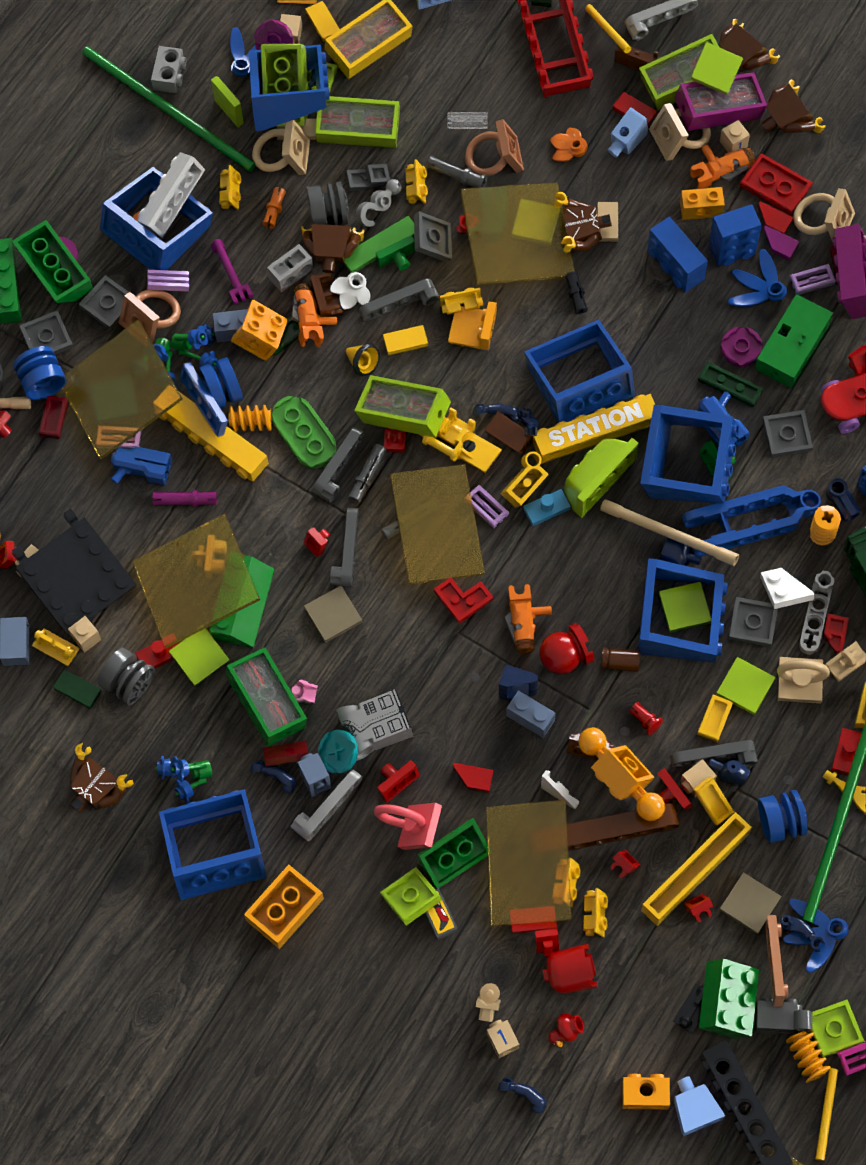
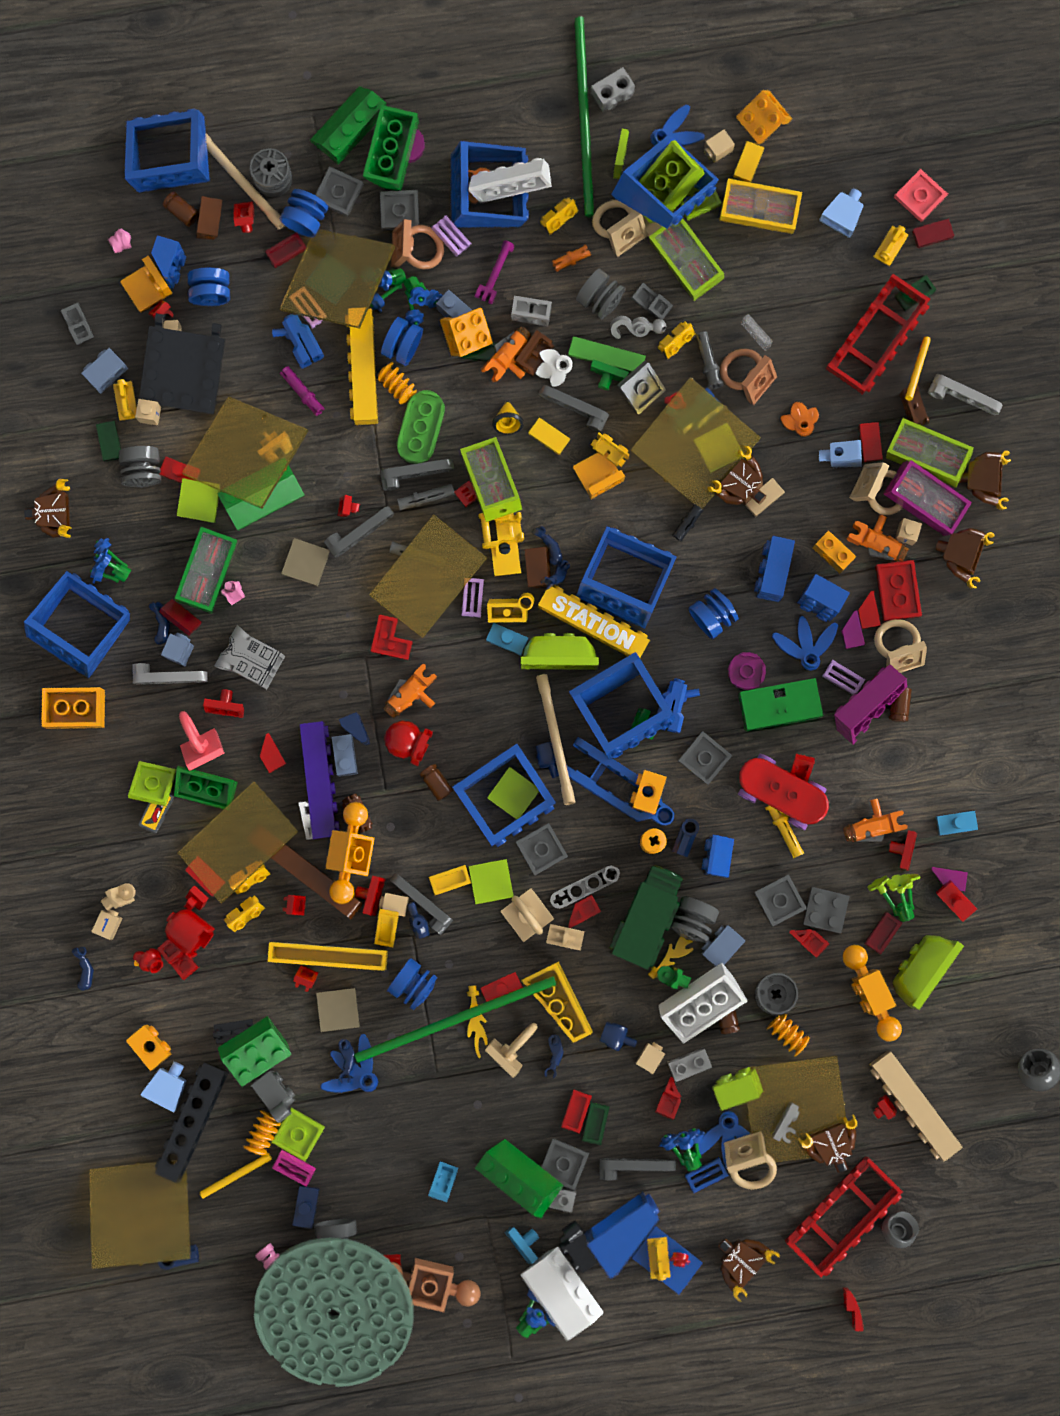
camera: 45 degrees right, 15 degrees up
blue tile [179,363,228,437] -> none
magenta tile [254,19,294,50] -> none
reddish brown torso [301,224,364,273] -> none
teal tile [318,730,358,774] -> none
red pin [629,702,663,735] -> none
lime tile [690,42,743,95] -> none
dark green tile [698,361,763,408] -> none
white wing [761,568,814,609] -> none
nougat plate [765,915,788,1007] -> none
none -> red slope [157,940,199,980]
none -> blue wheel [187,267,230,306]
none -> dark purple brick [300,721,340,840]
none -> light orange brick [630,770,667,815]
none -> blue wheel [688,588,739,640]

